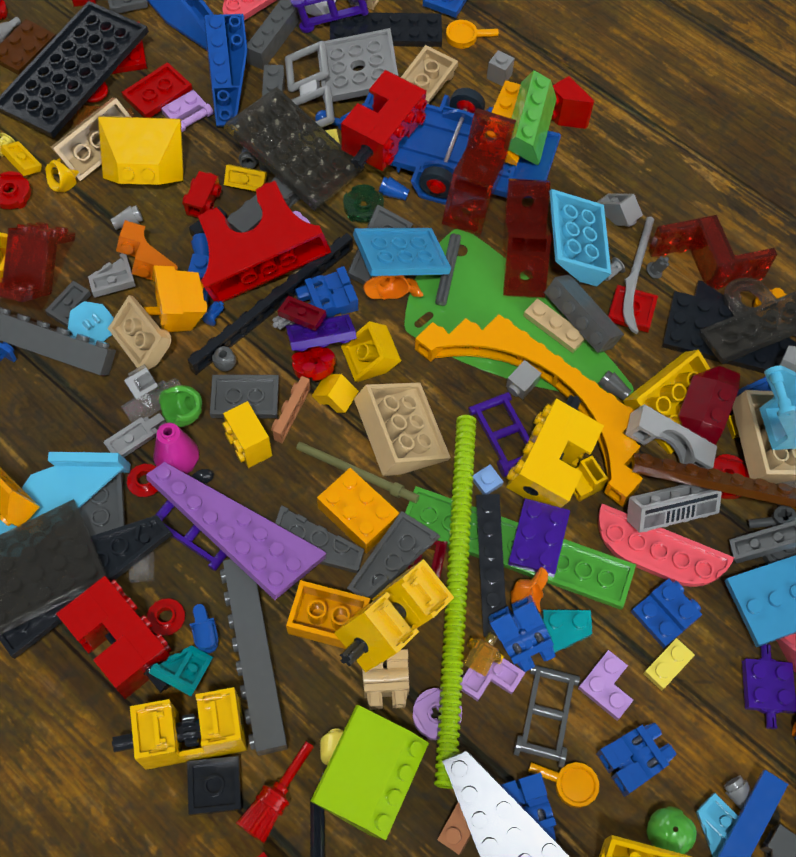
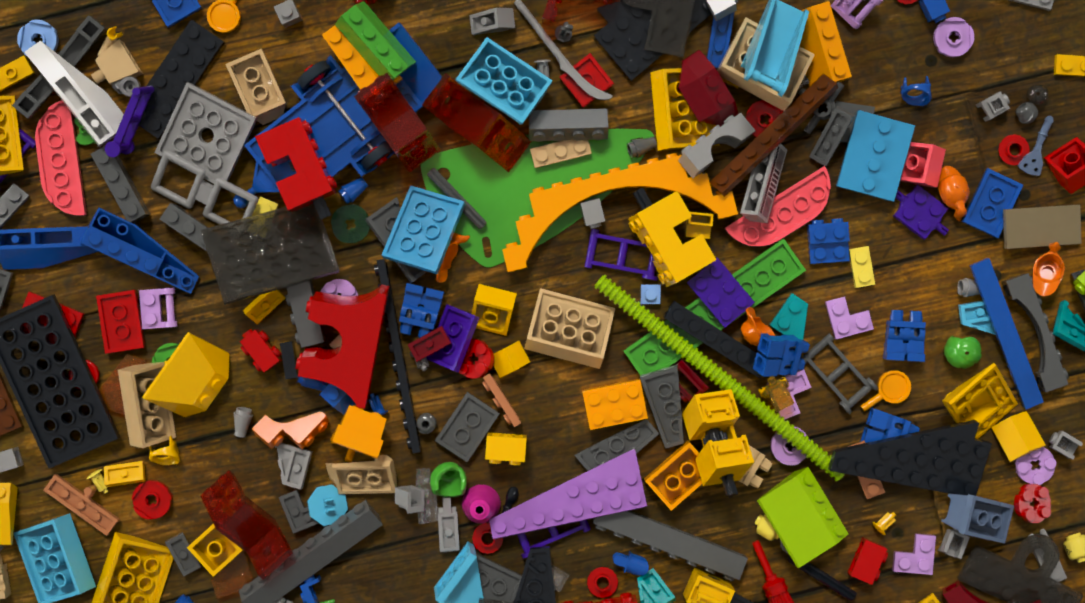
camera: 55 degrees left, 25 degrees up
olive bar [296,441,420,503] -> none

